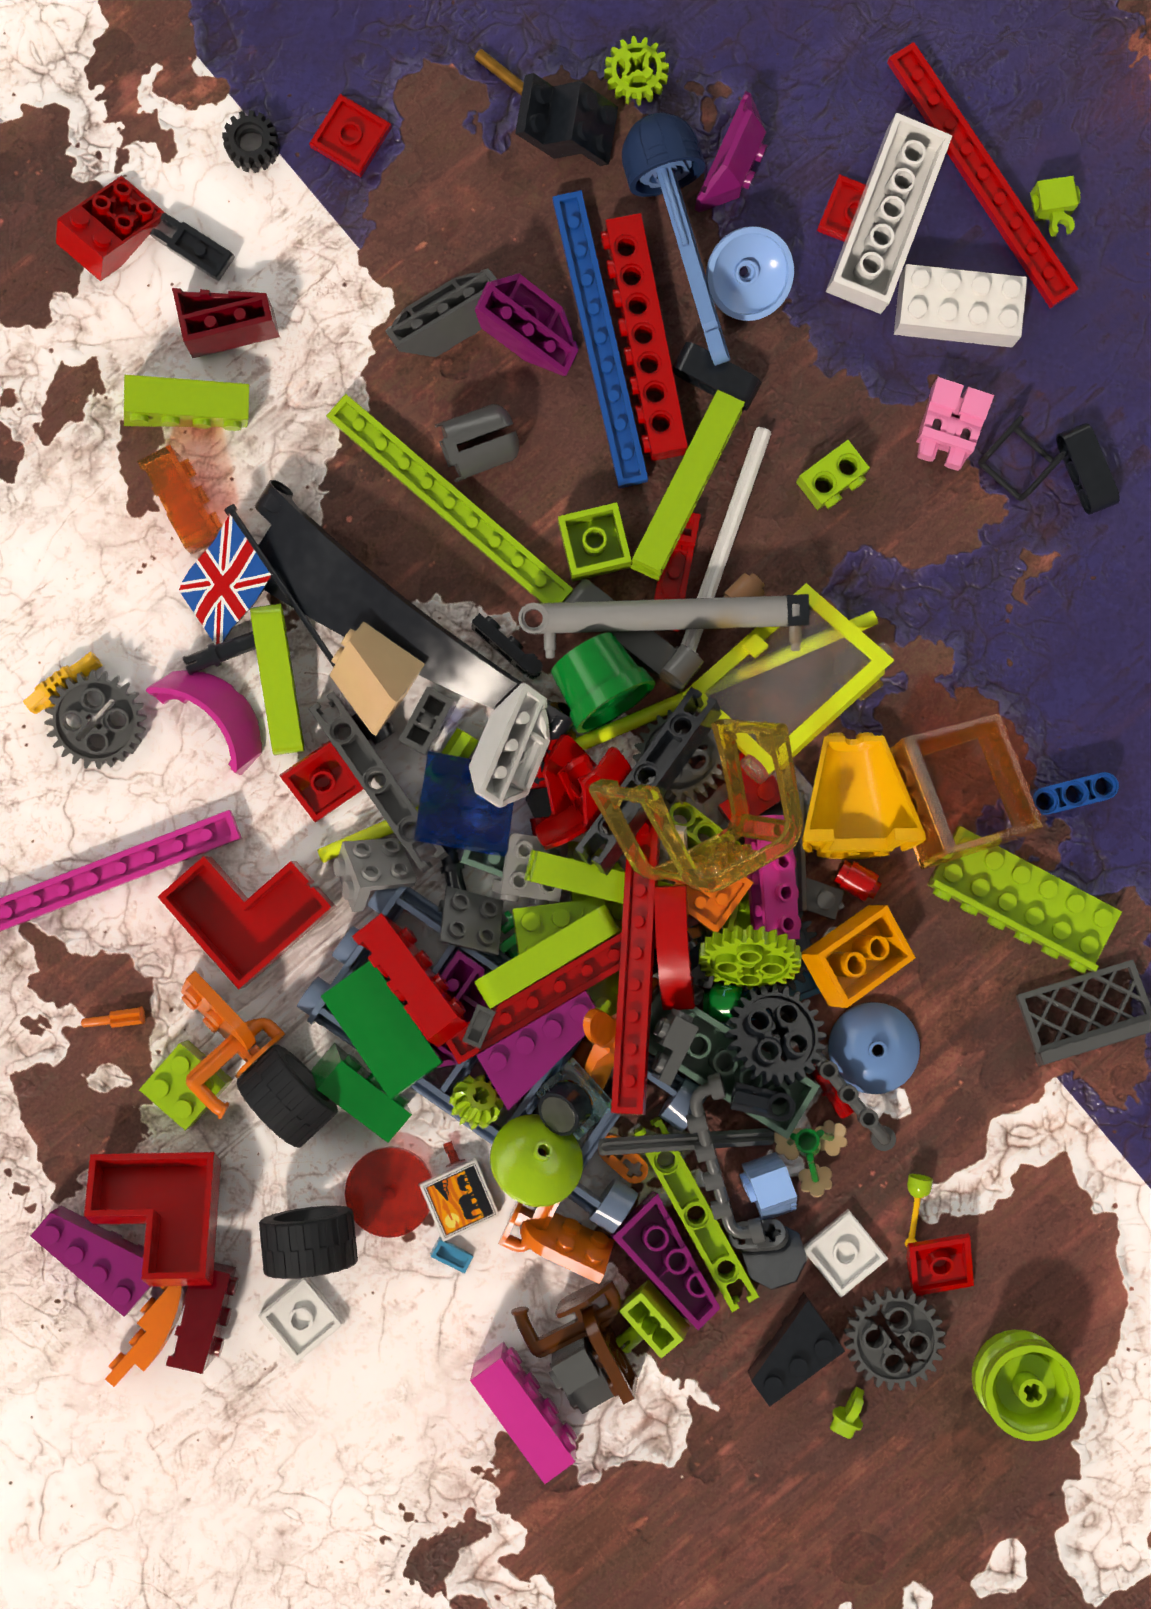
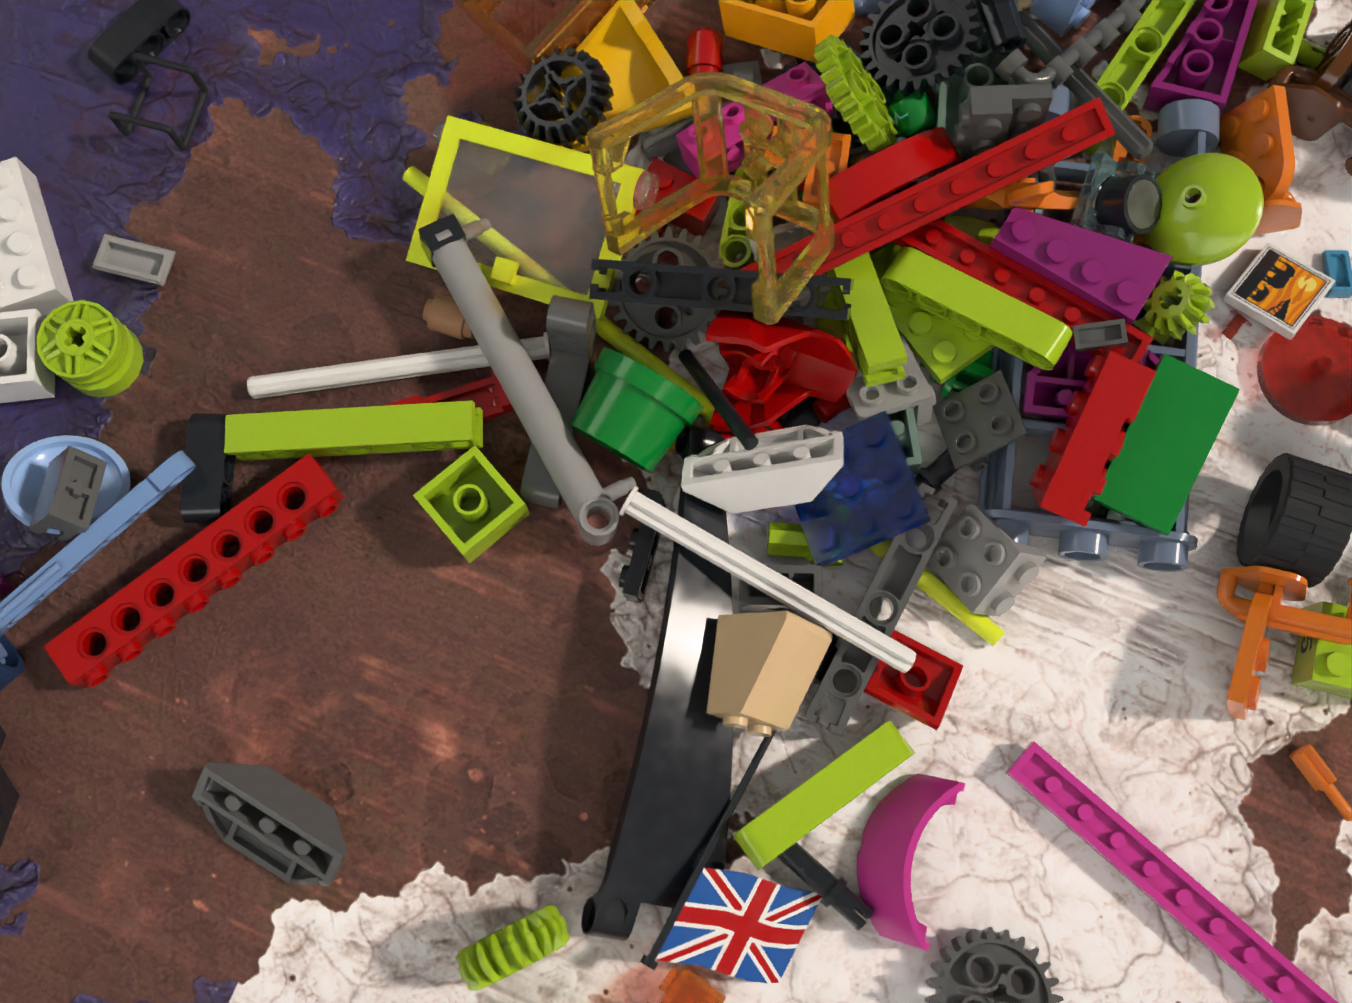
camera: 120 degrees left, 10 degrees down
red piece [157,856,337,990] -> none
green wedge [311,1043,412,1143] -> none
lime plate [326,394,573,603] -> none
dark grey cylinder [435,404,519,482] -> none
magenta wedge [475,273,579,376] -> none
blue plate [552,190,648,488] -> none
lime brick [796,440,870,511] -> none
bright pink hips [916,377,994,471] -> none
none -> dark grey hinge [29,446,107,541]
none -> lime wheel [36,300,143,398]
none -> light grey tile [92,234,176,286]
none -> lime gear [455,905,570,991]
none -> black gear [512,46,614,149]
none -> white axle [619,486,916,673]
none -> black bar [678,349,758,450]

